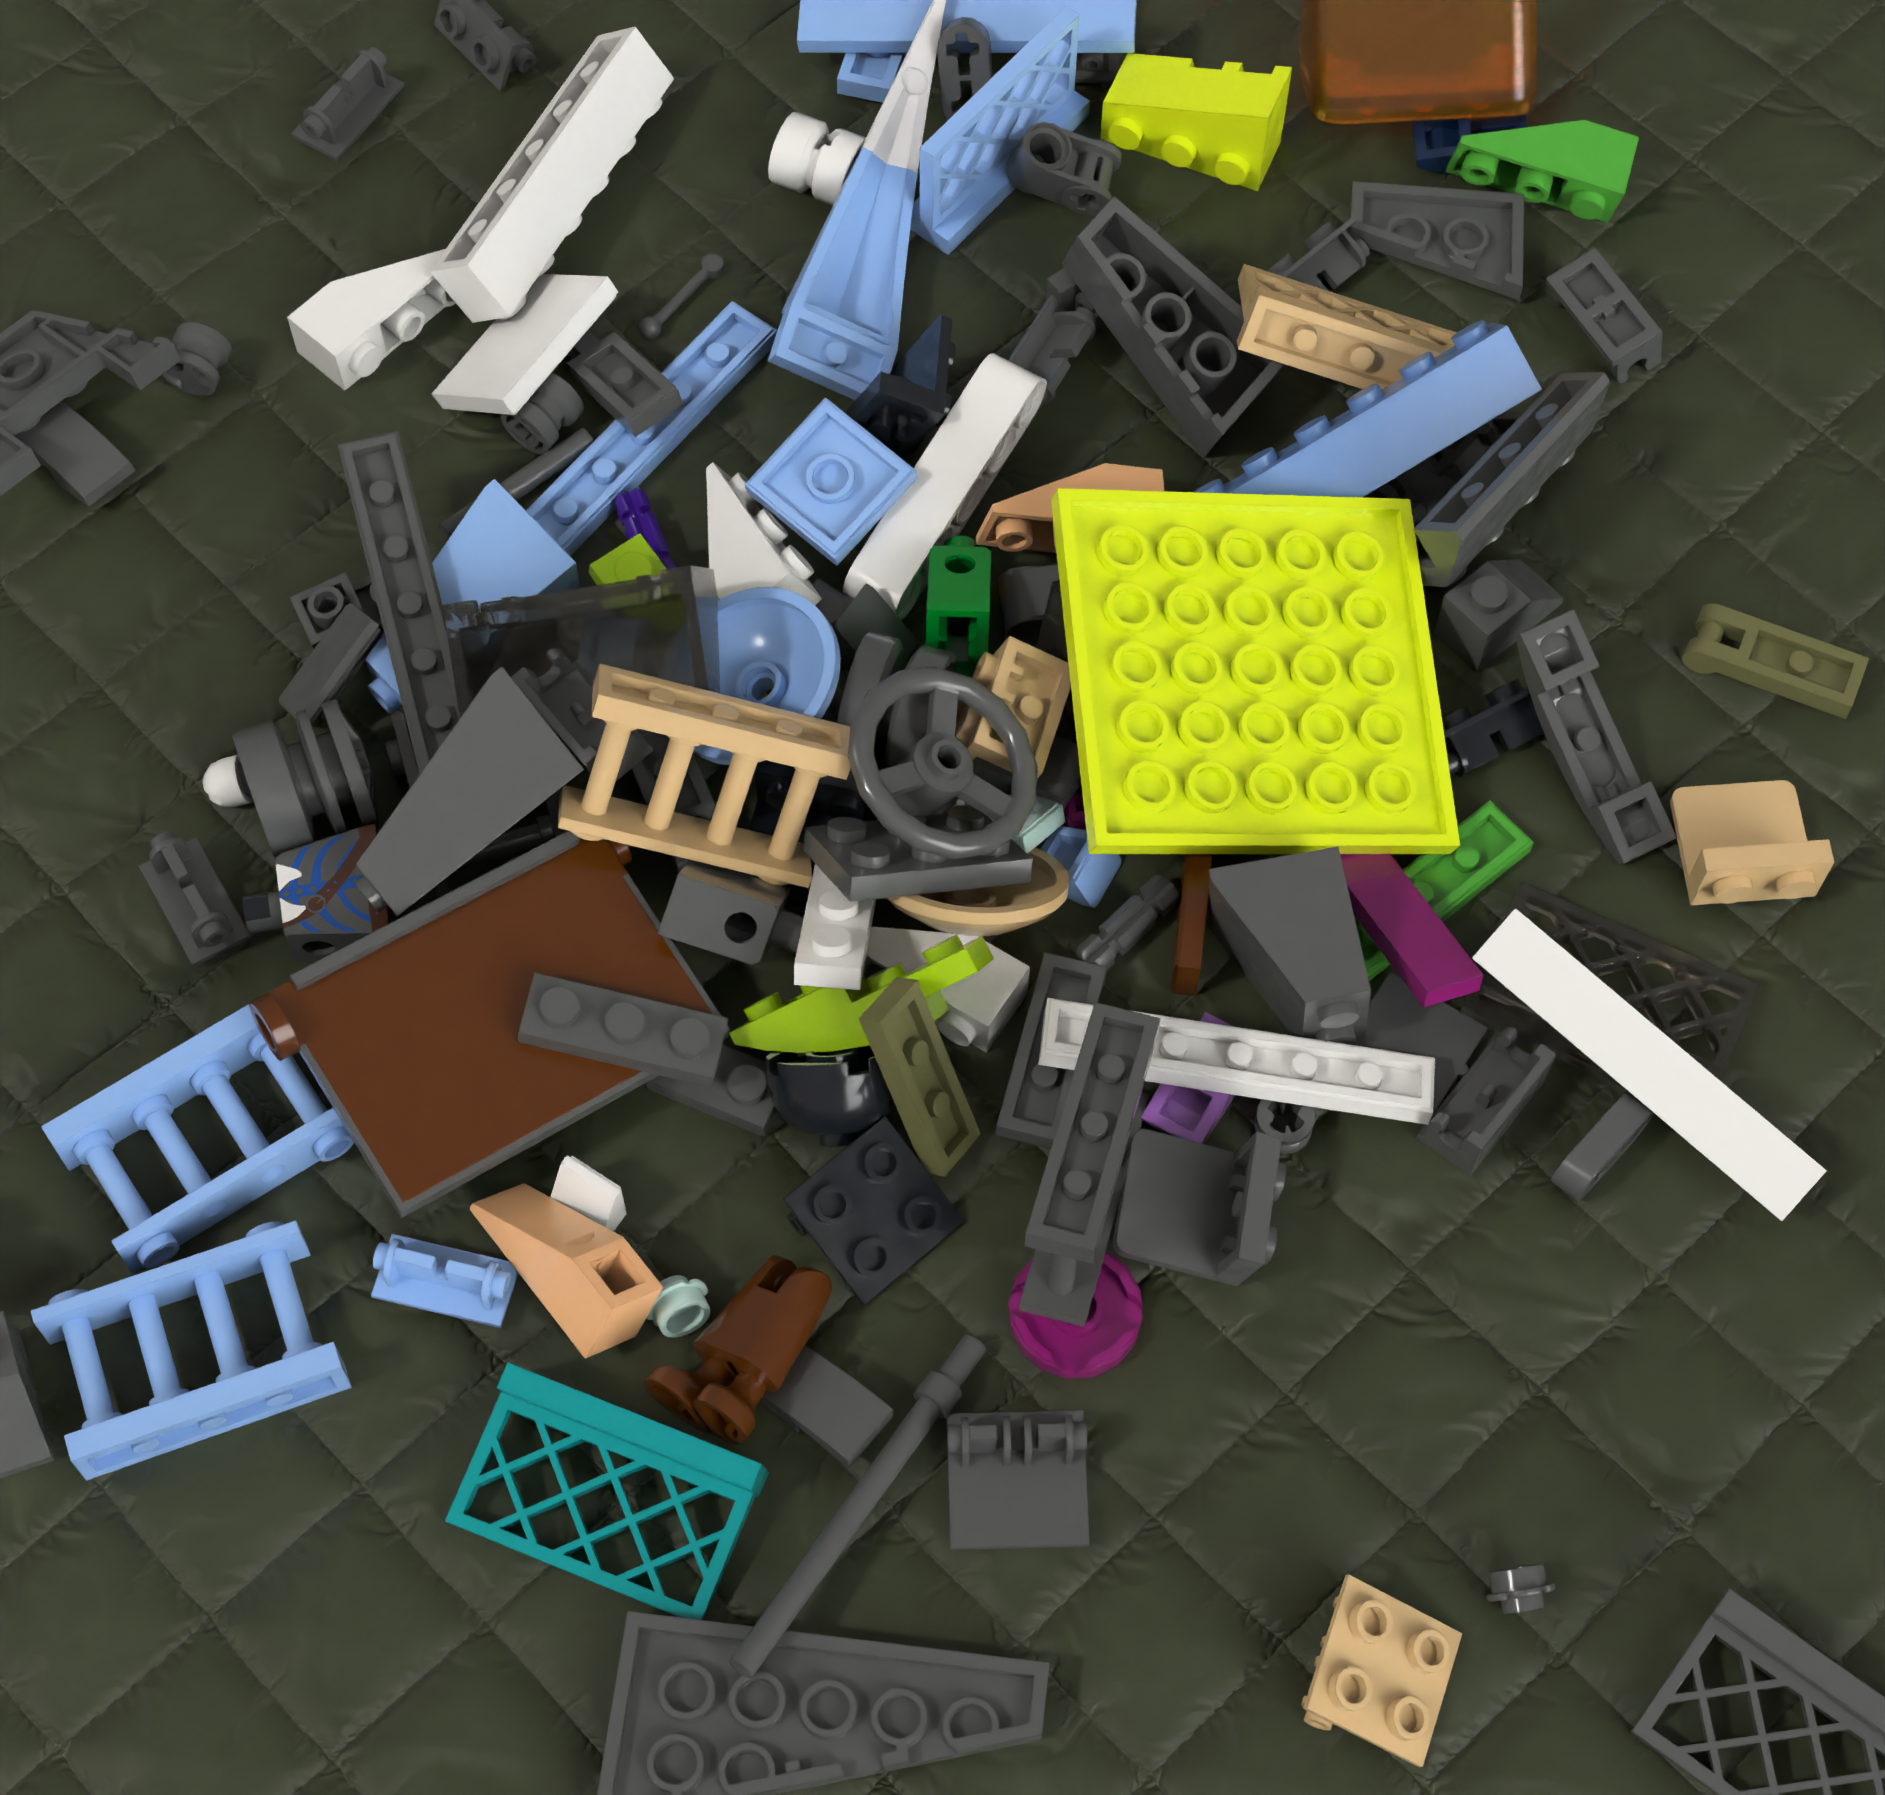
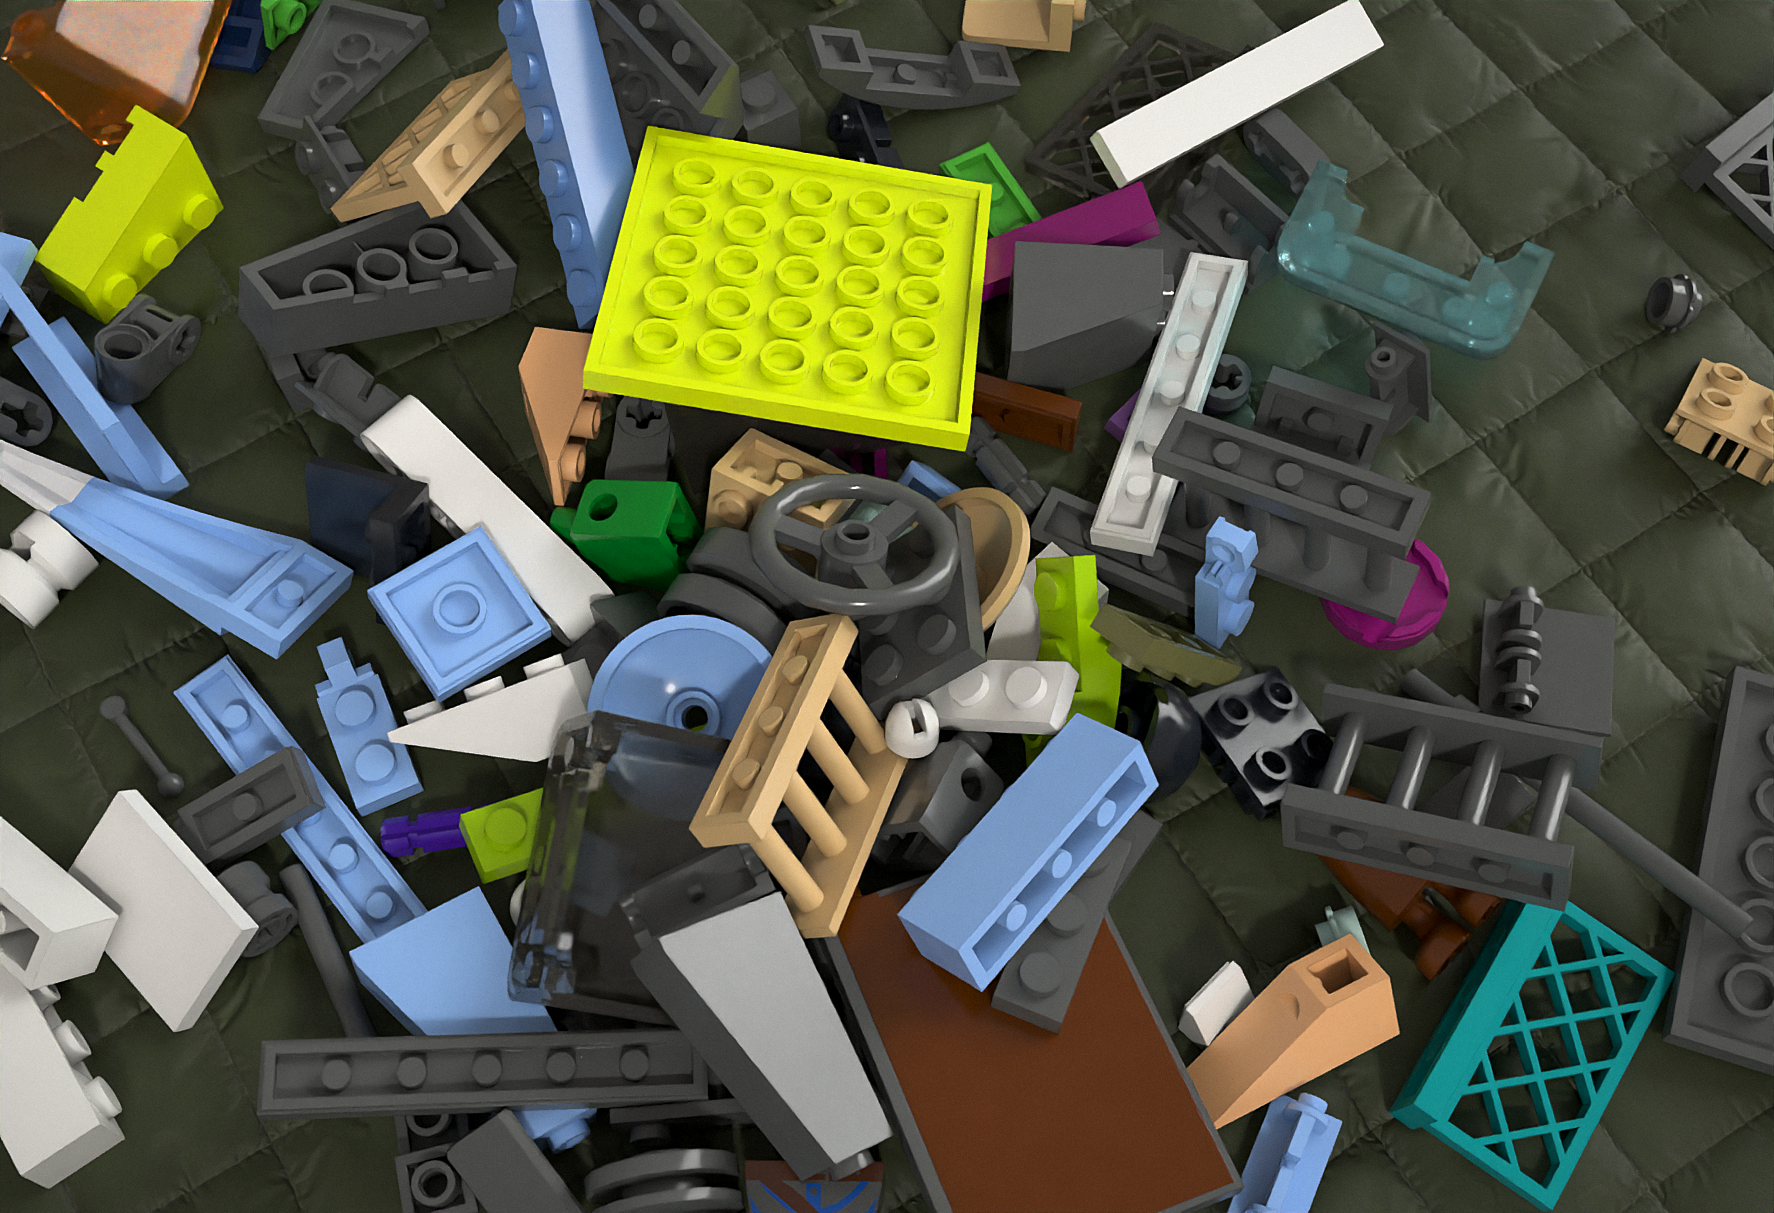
camera: 75 degrees left, 0 degrees up
none -> light blue hinge [315,637,424,817]
none -> white hinge [885,698,940,758]
none -> light blue brick [897,713,1159,992]
none -> light blue hinge [1195,516,1259,650]
none -> clear light blue windscreen [1276,159,1555,360]
none -> dark grey fence [1280,683,1604,912]
none -> dark grey hinge [1365,321,1433,436]

